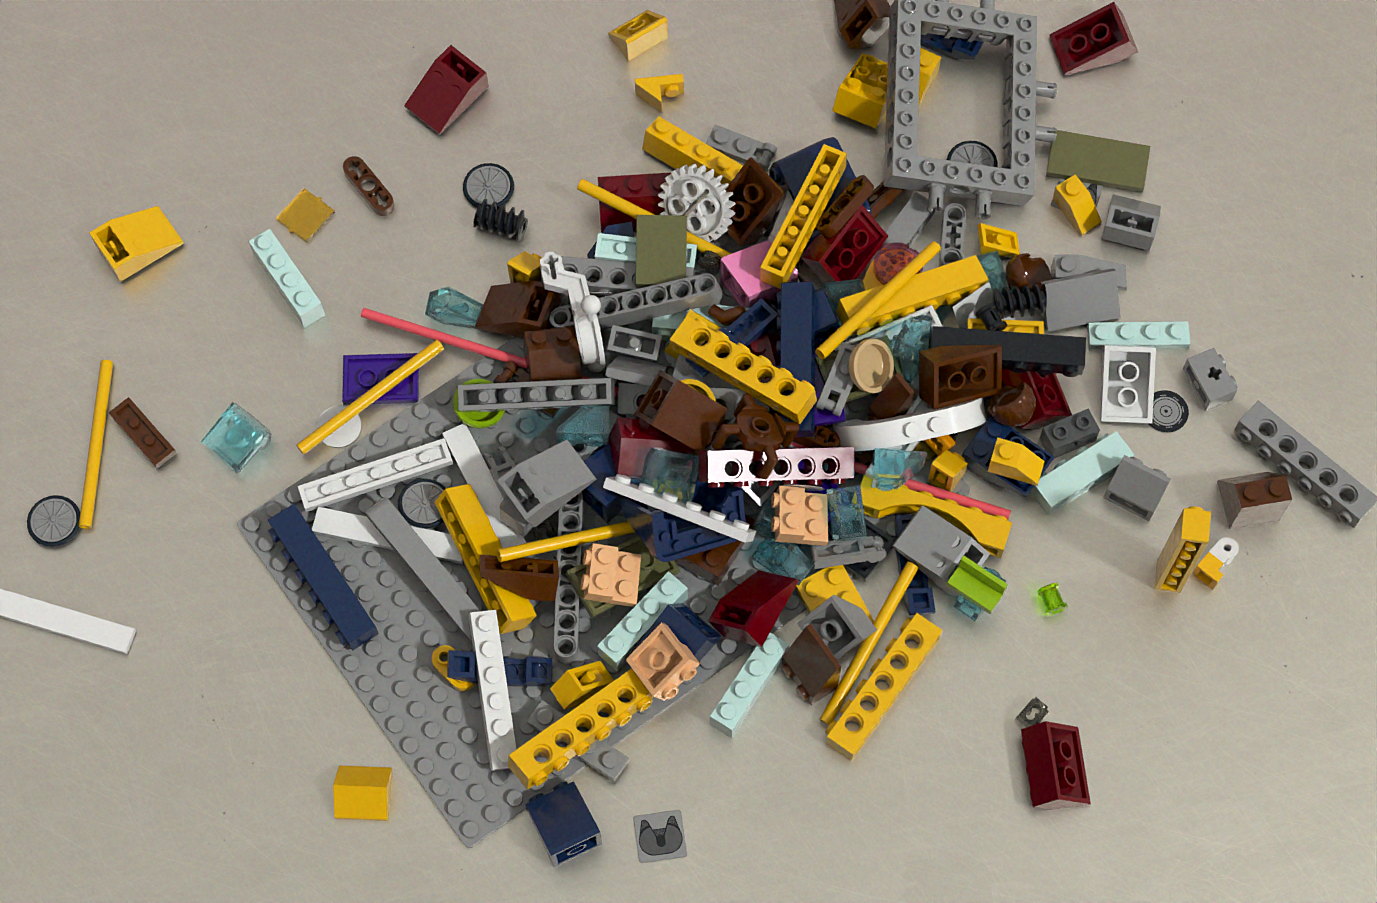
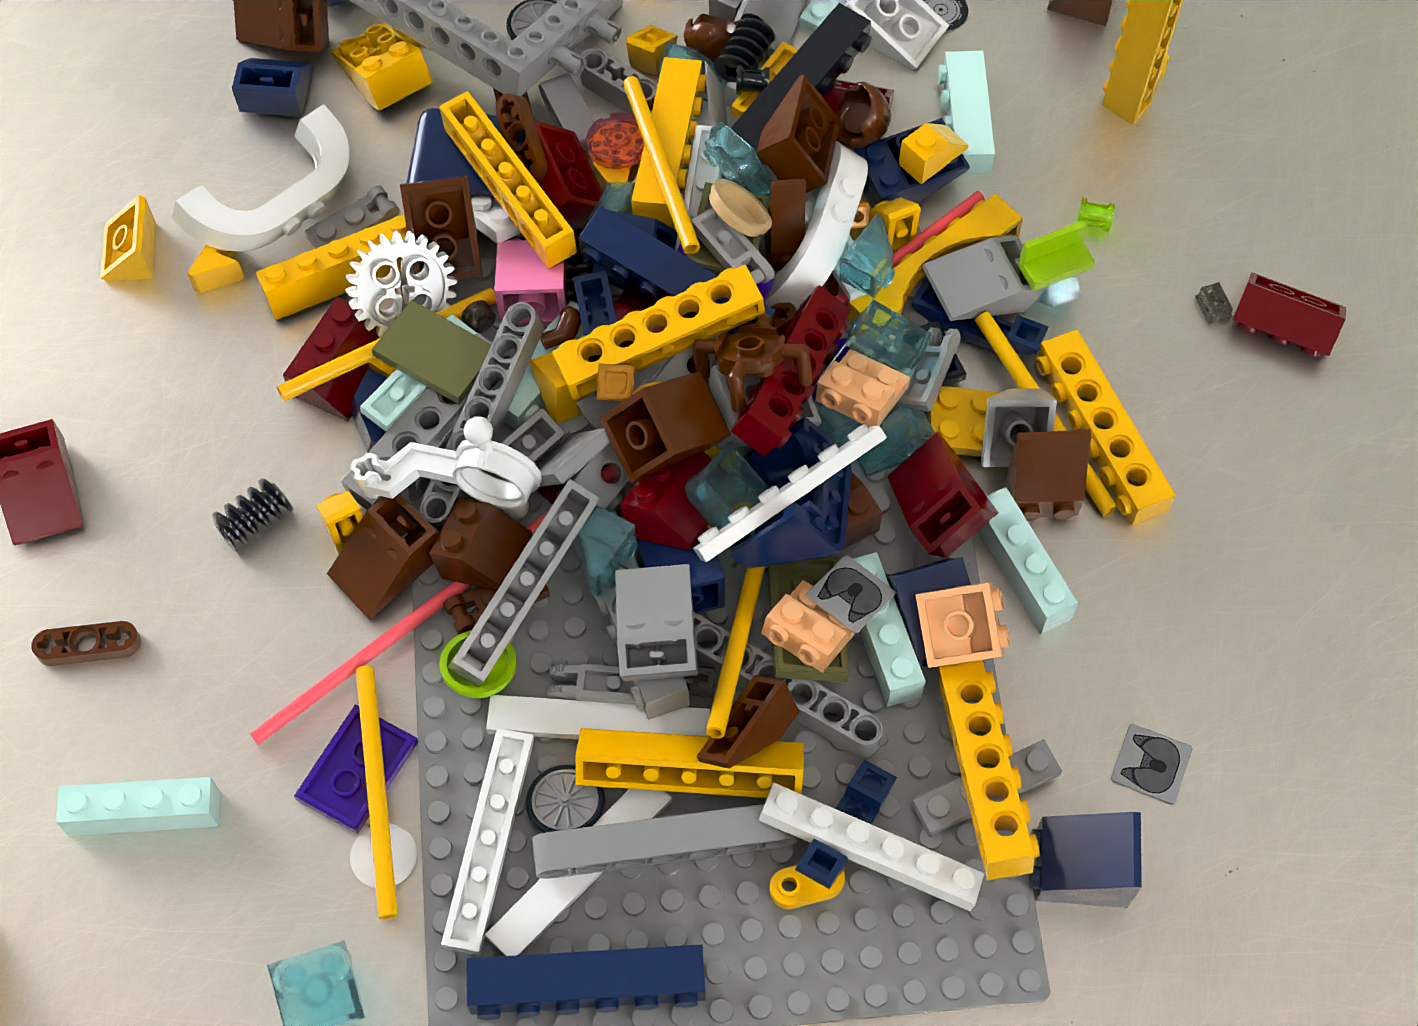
camera: 60 degrees left, 5 degrees down
clear yellow piece [276,188,335,242] -> none
clear light blue slope [425,286,483,329] -> none
light grey wheel [463,163,514,208] -> none
yellow slope [550,661,614,710] -> none
dark grey brick [1039,408,1100,459] -> none
light grey slope [1103,455,1171,521] -> none
none -> white arch [171,104,350,252]
none -> dark blue slope [232,58,313,117]
none -> pearl gold tile [596,363,635,402]
none -> sticker [806,555,896,633]

